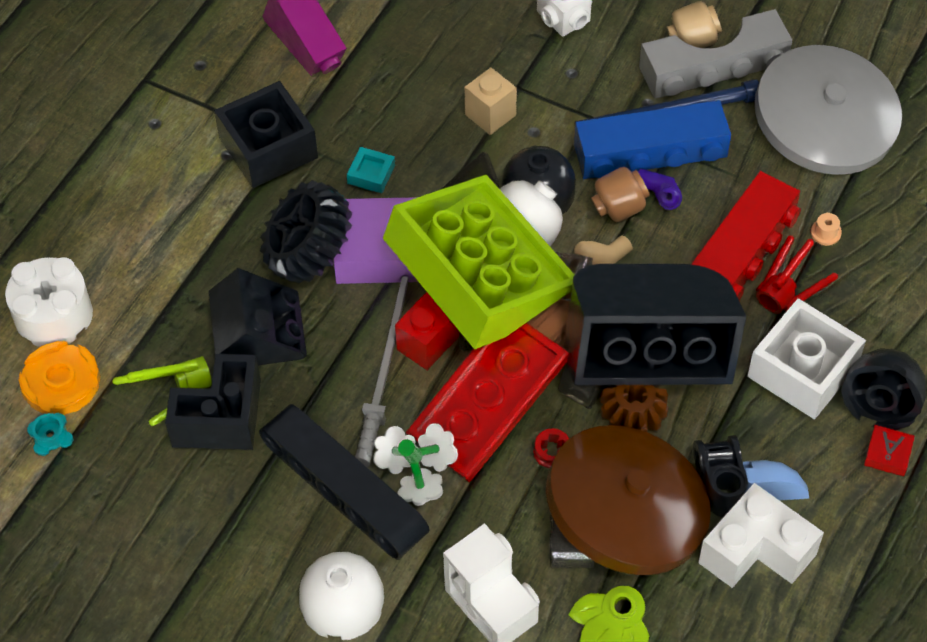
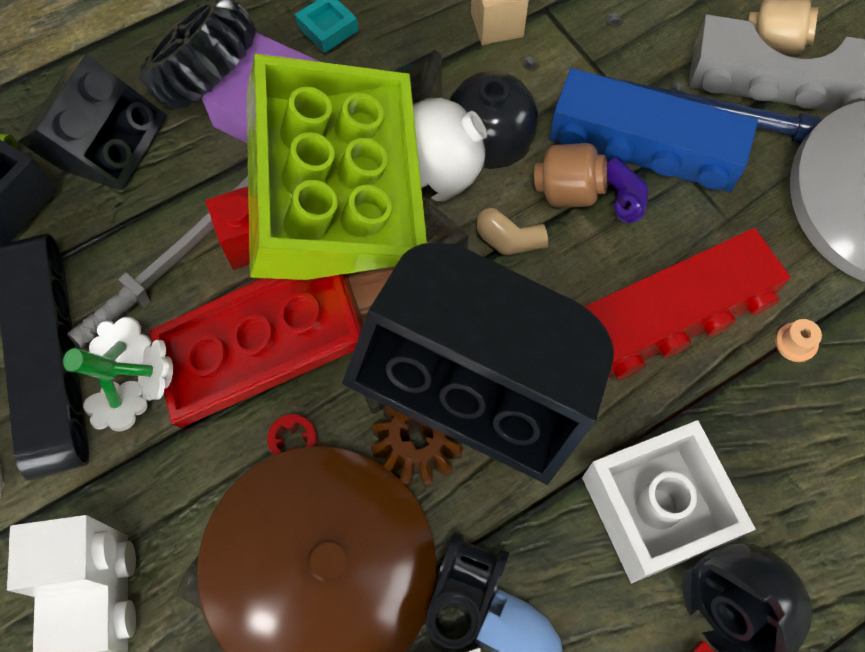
camera: 30 degrees right, 10 degrees up
red plant [756,235,838,314] -> none

